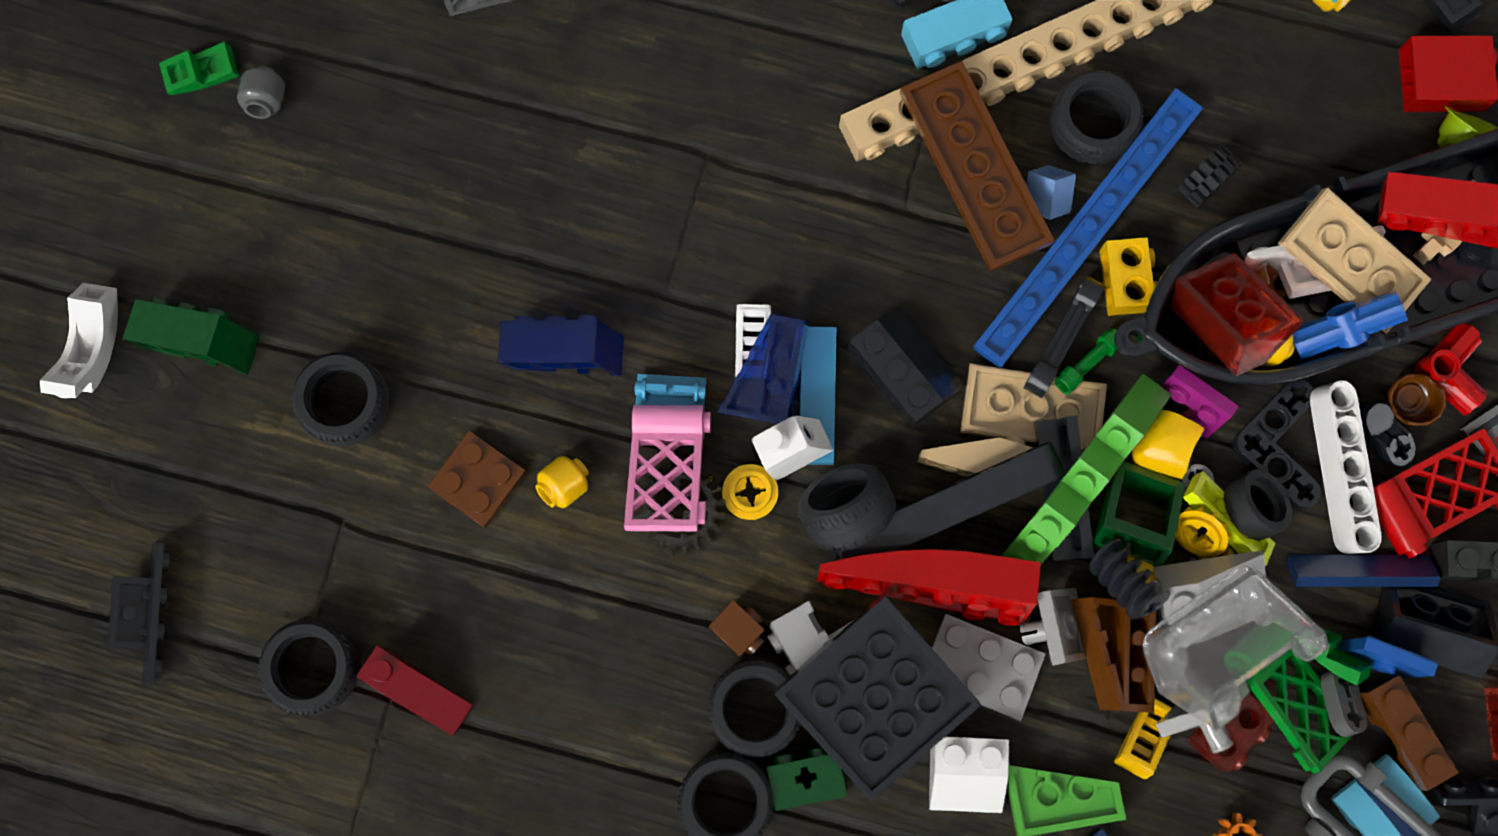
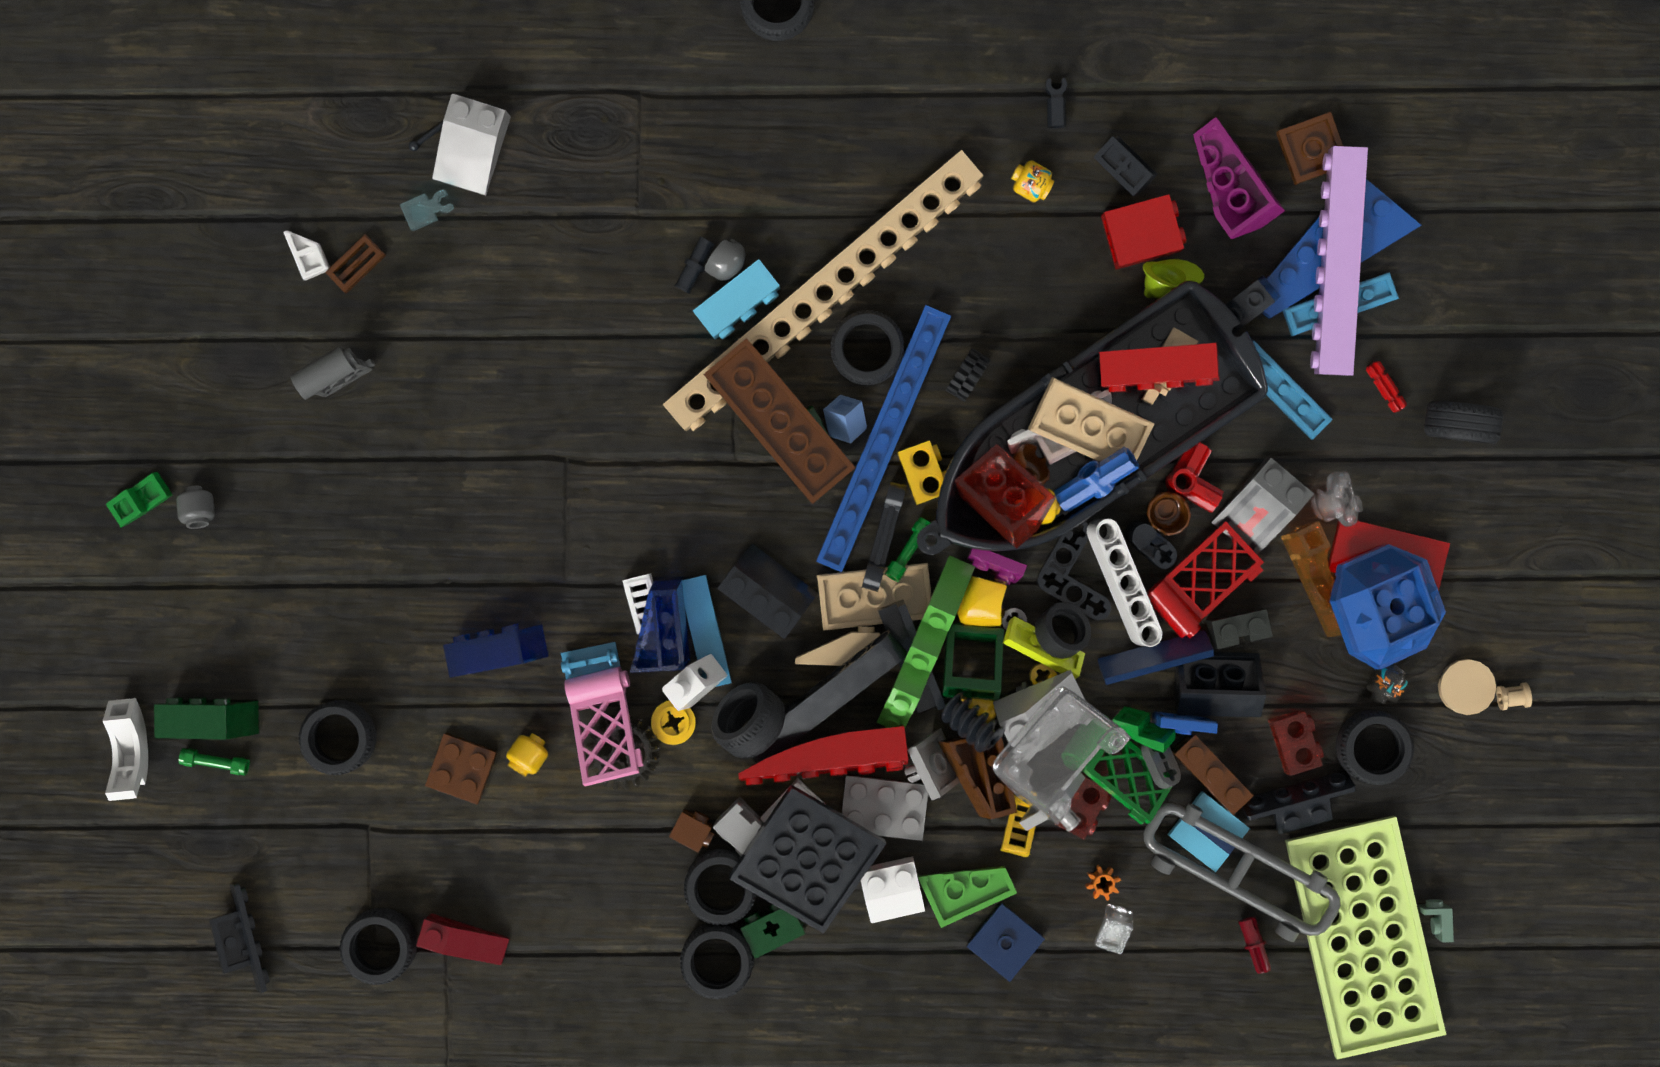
camera: 15 degrees left, 10 degrees up
yellow gear [1175,506,1231,558] -> none
none -> green bar [179,748,250,776]

